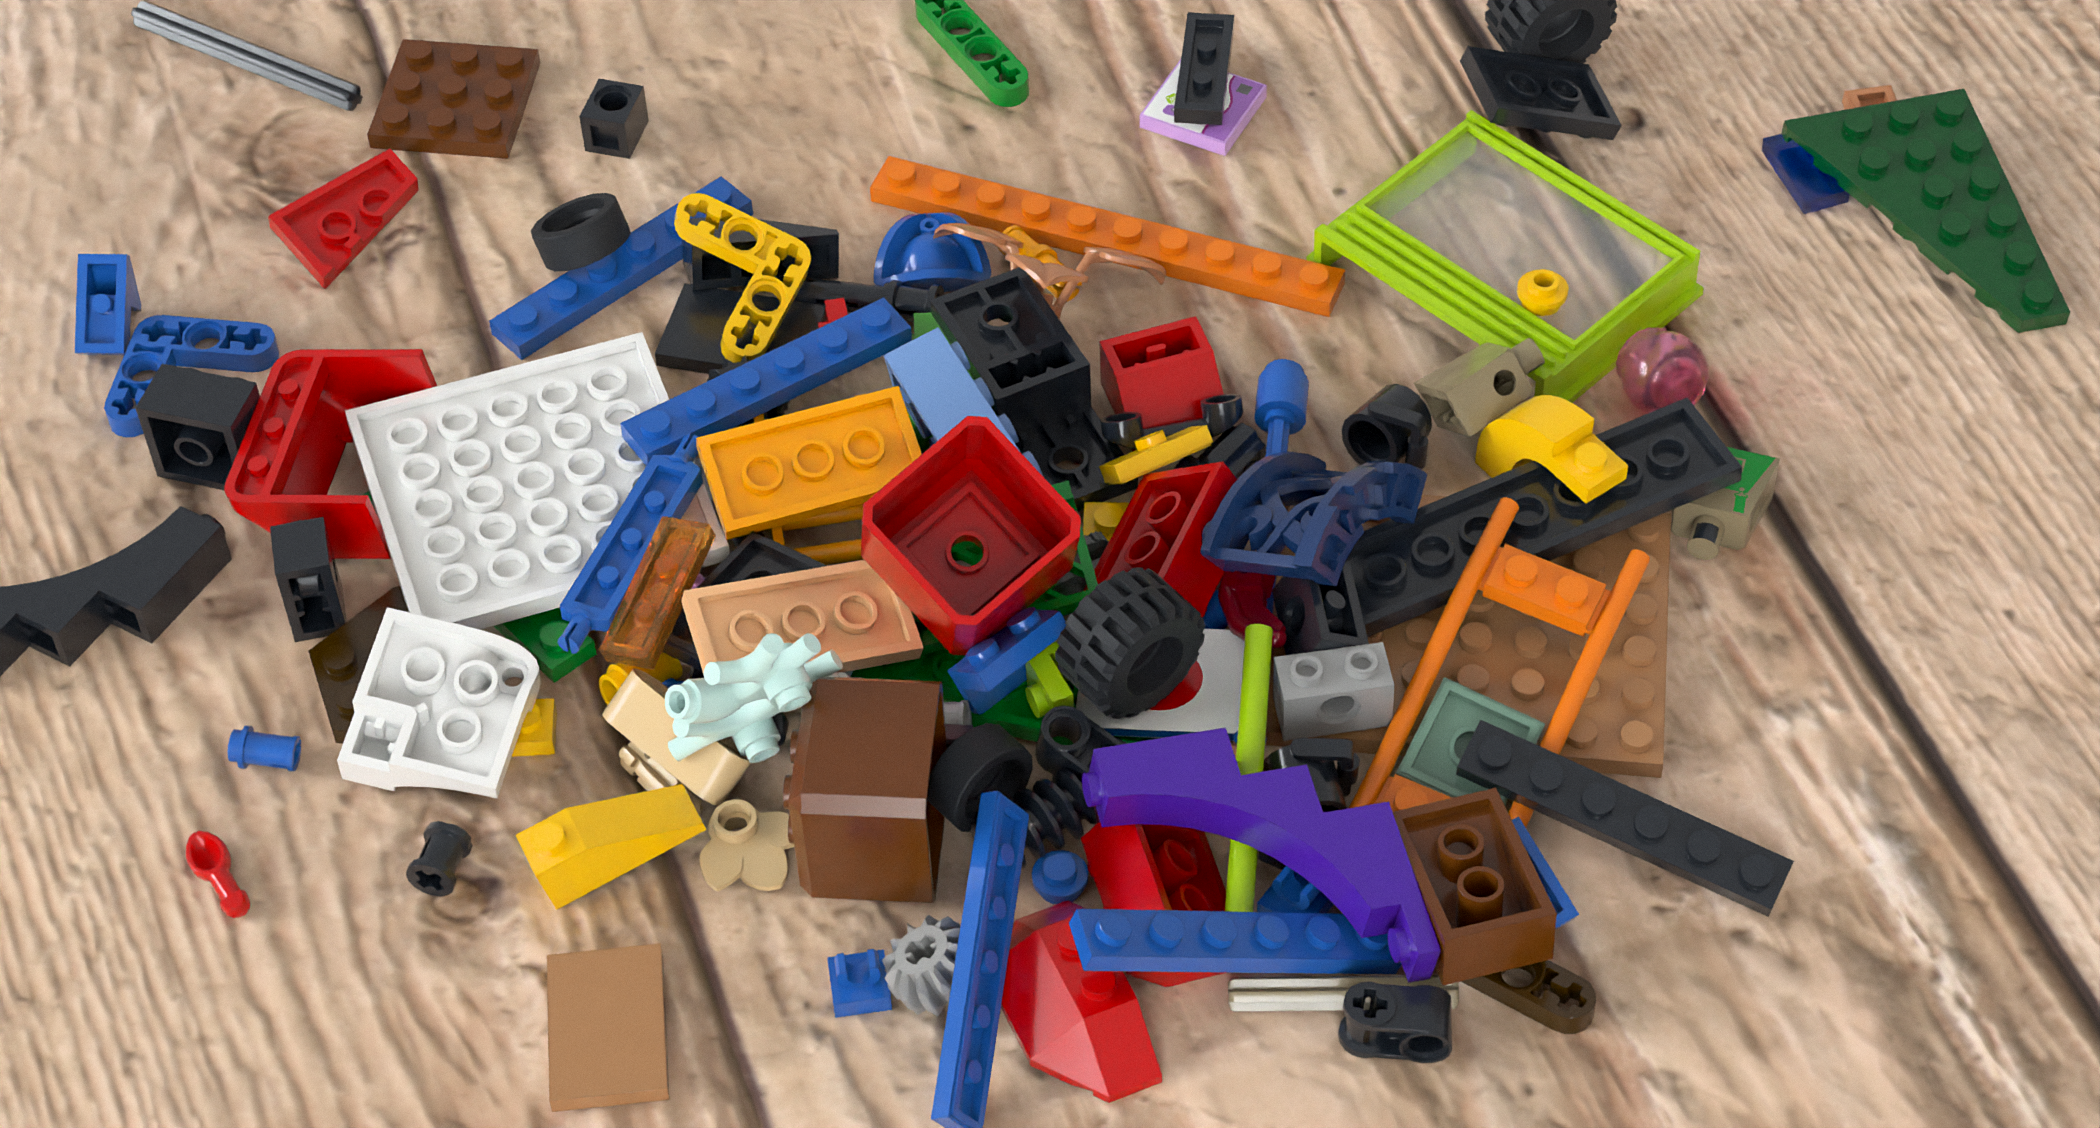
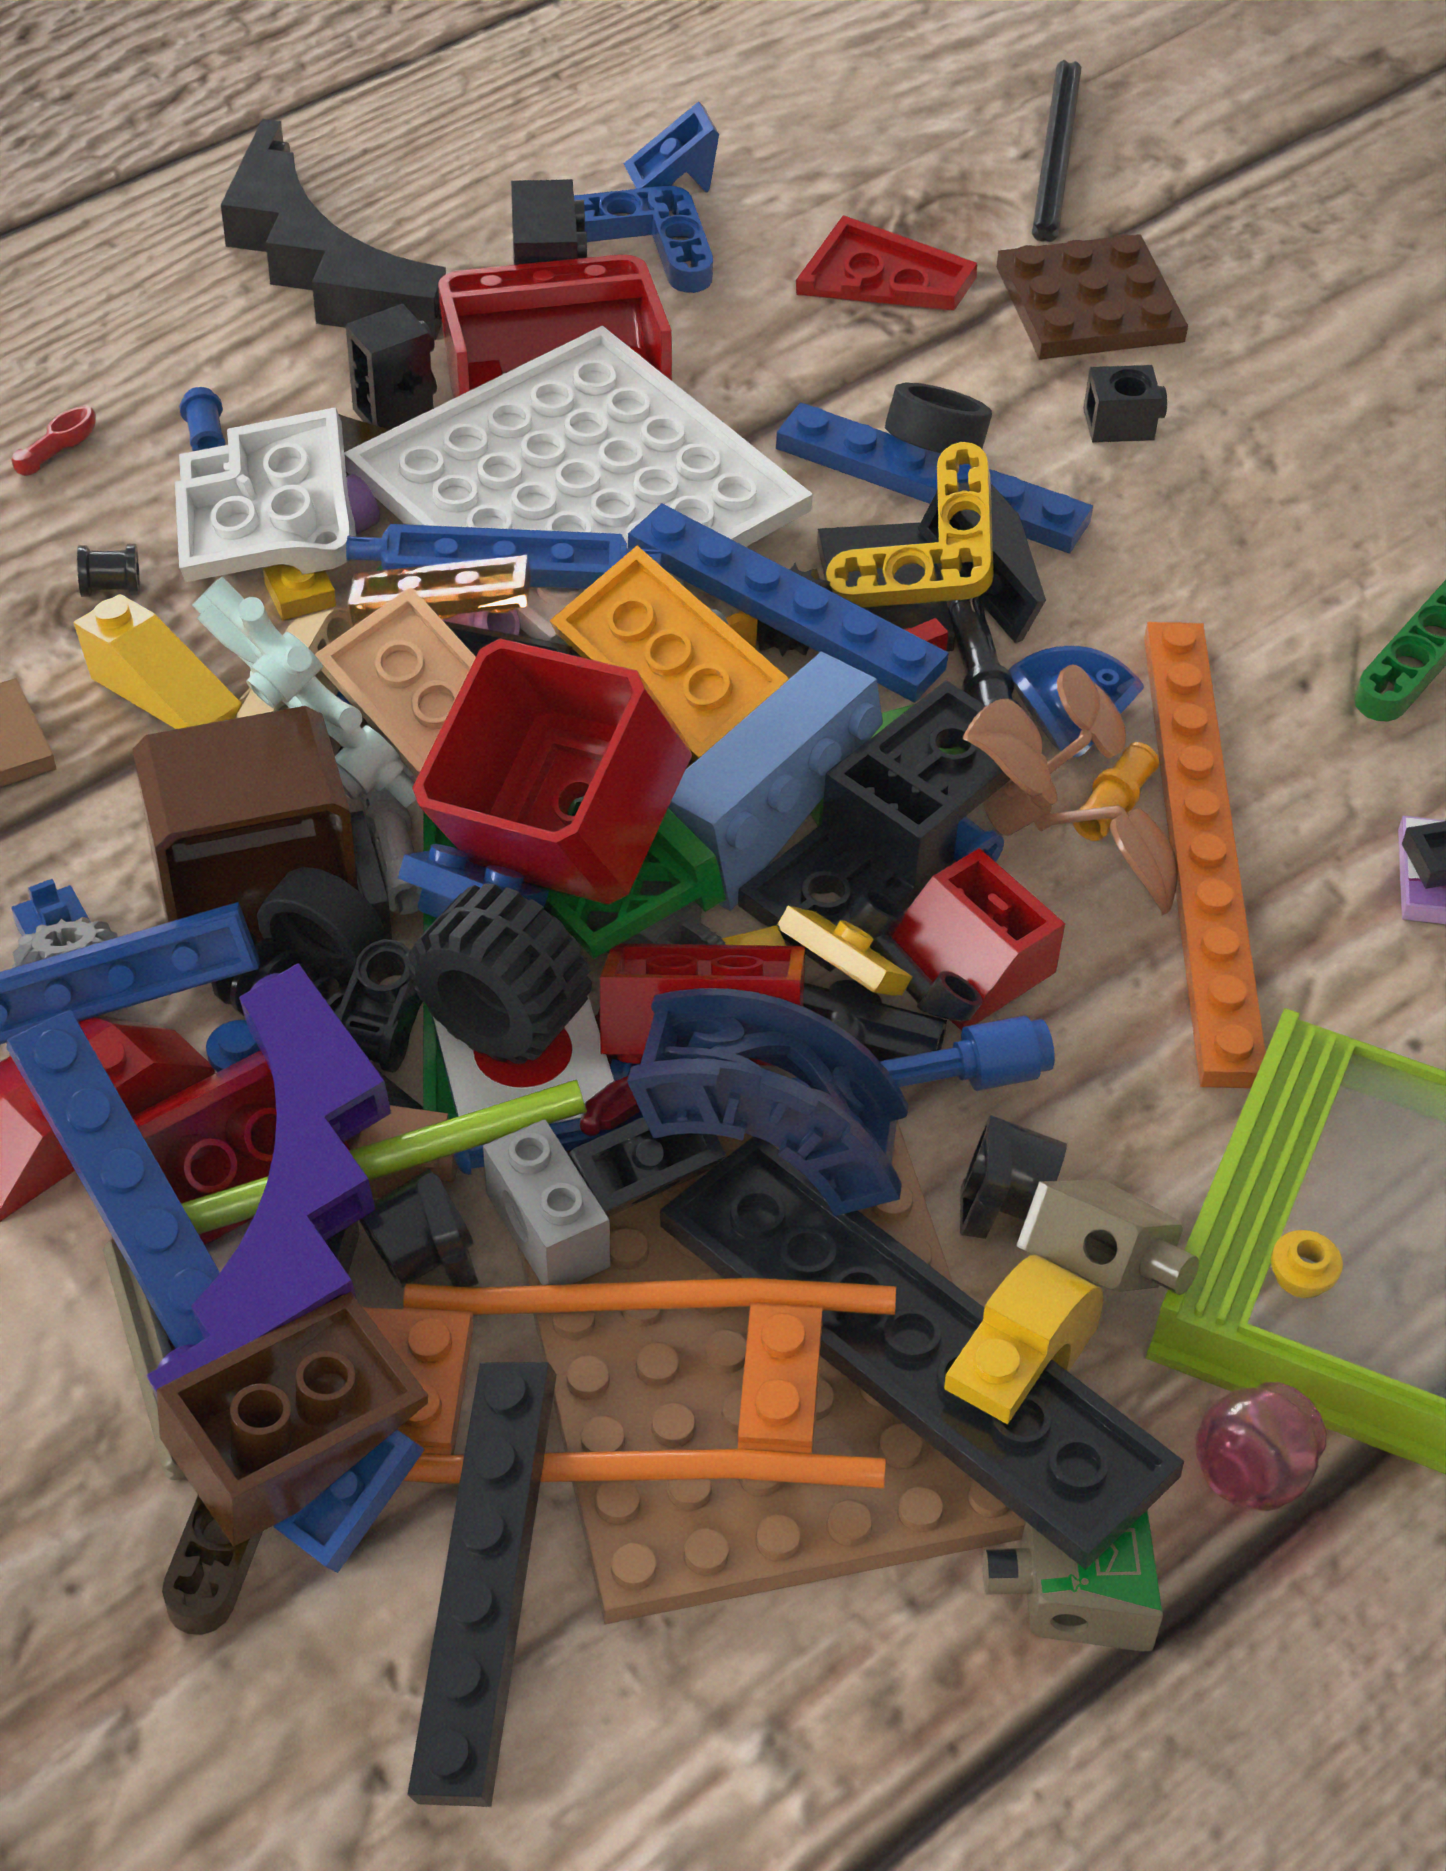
camera: 65 degrees right, 0 degrees up
black piece [1338,982,1452,1063] -> none
sand green tile [1396,677,1545,807] -> none

